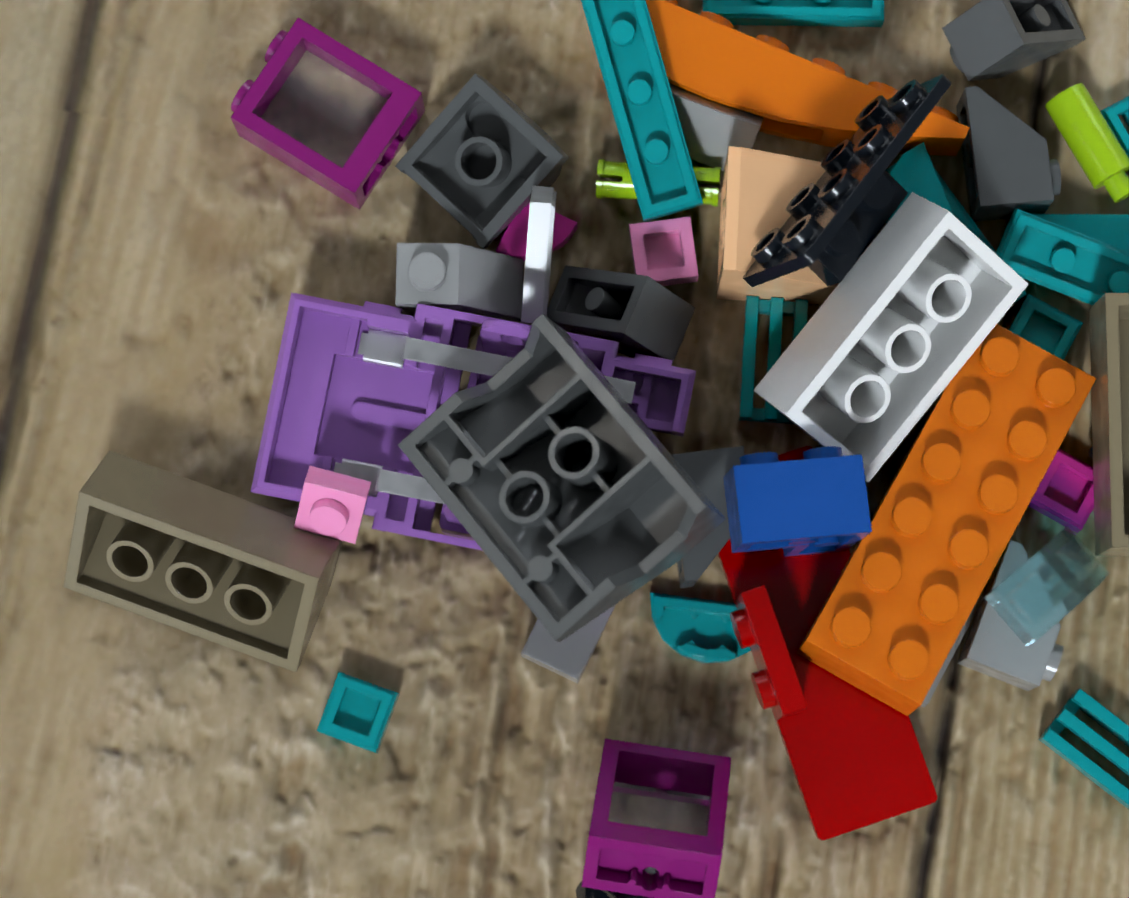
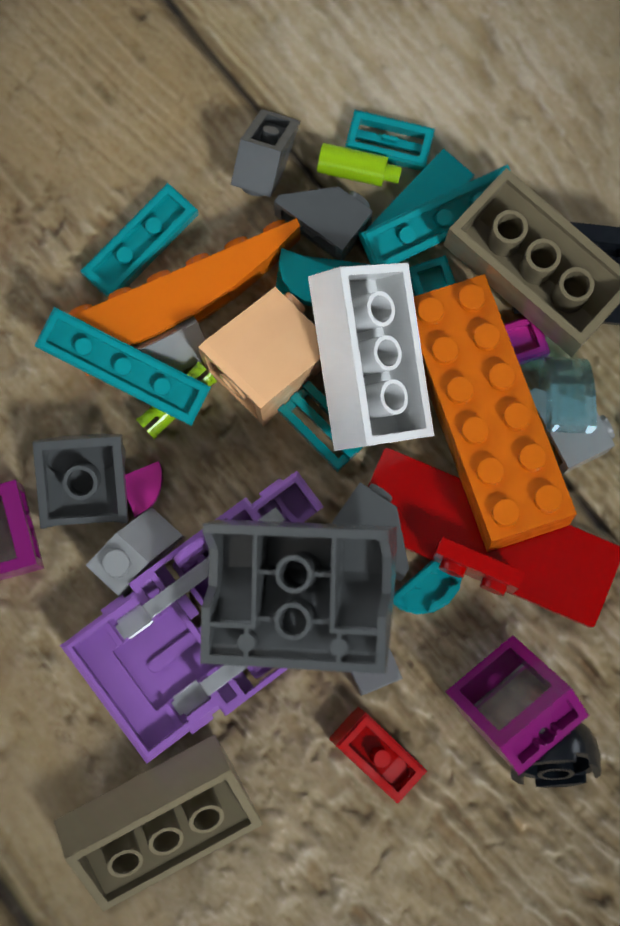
camera: 50 degrees left, 0 degrees up
bright pink plate [294,466,371,544] -> none
teal tile [317,672,400,754] -> none
light grey tile [521,186,557,323] -> none
dark grey slope [547,265,695,364] -> none
bright pink plate [629,217,699,286] -> none
blue brick [723,446,872,557] -> none
black bracket [743,74,952,287] -> none
none -> red slope [329,707,427,804]

